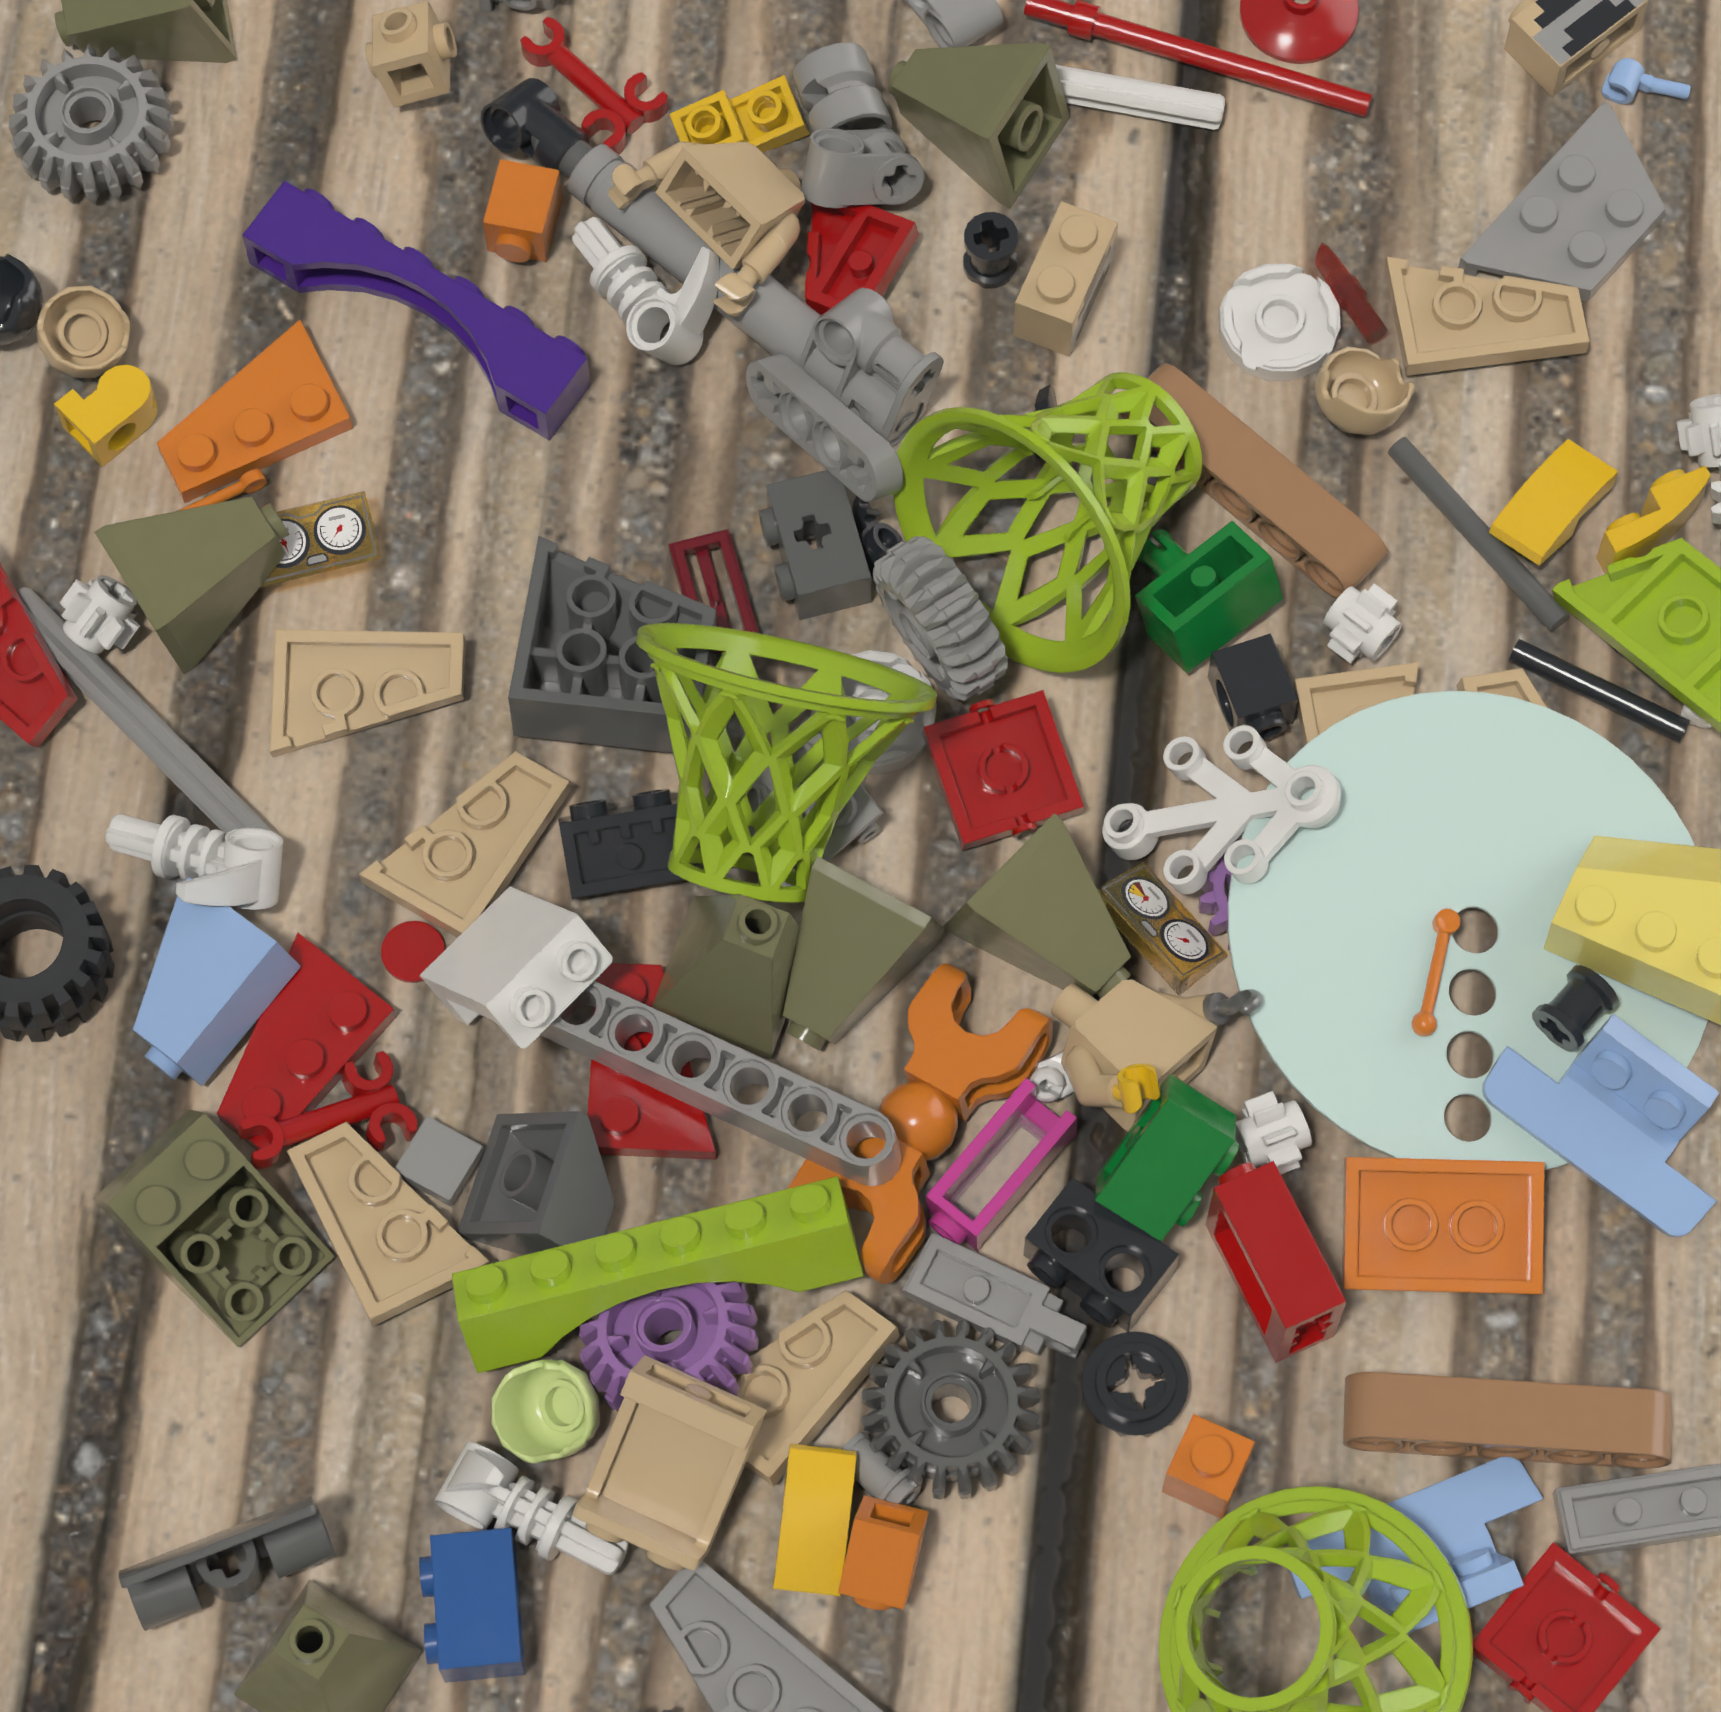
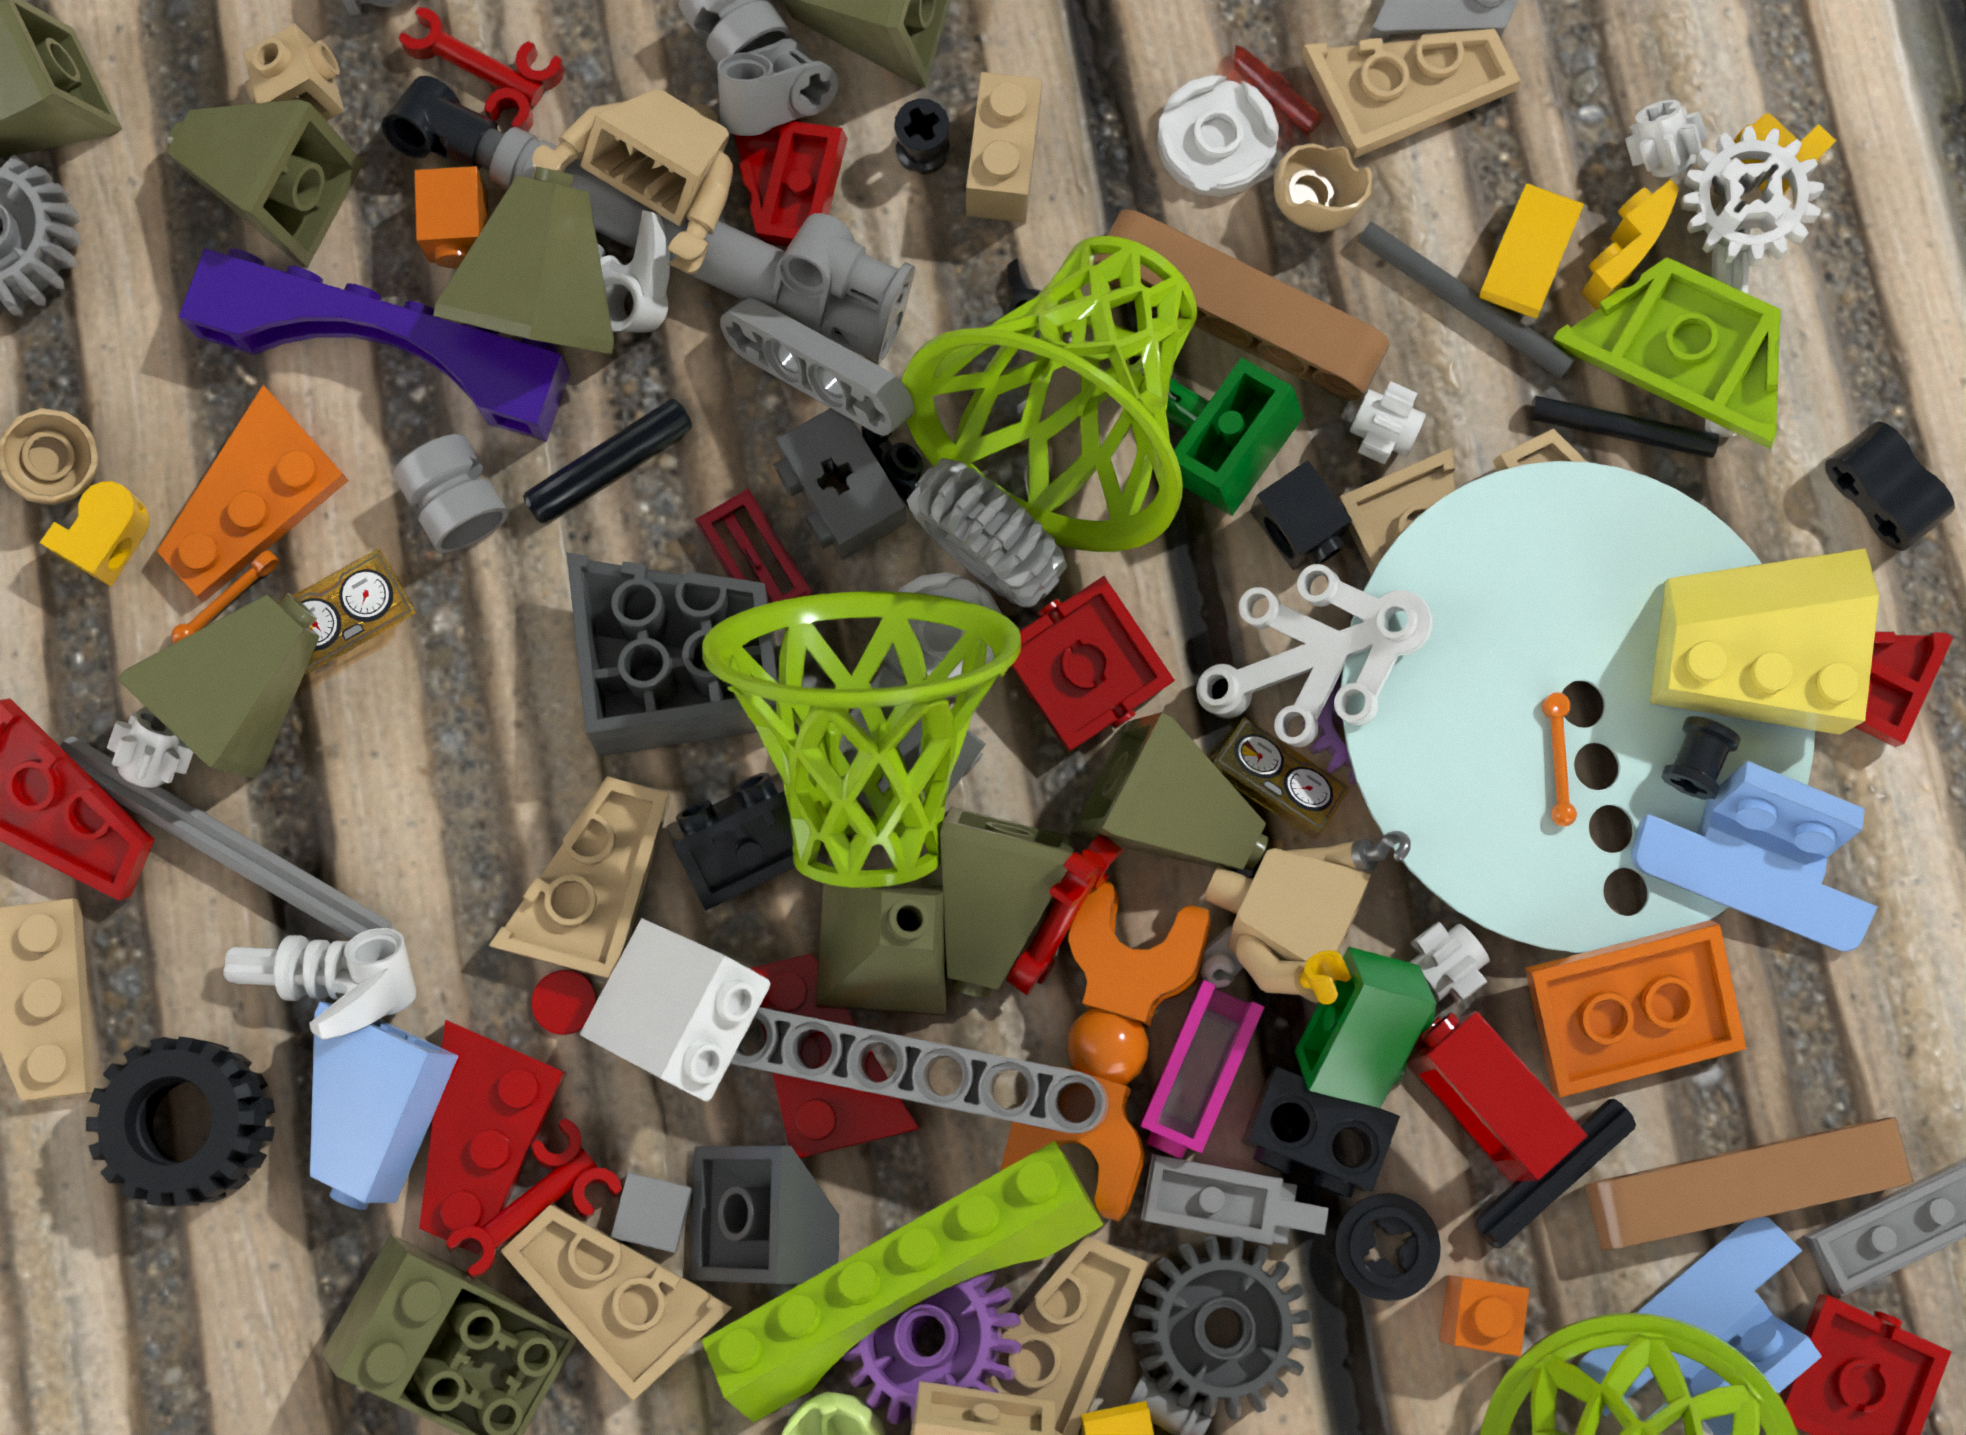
camera: 20 degrees left, 10 degrees up
tan wing [270,629,466,757] -> none
yellow slope [669,75,810,153] -> none
none -> olive slope [166,99,364,268]
none -> light grey wheel [393,434,509,553]
none -> olive slope [433,167,614,354]
none -> black axle [523,399,692,523]
none -> red bar [1006,835,1124,995]
none -> black axle [1474,1098,1636,1249]

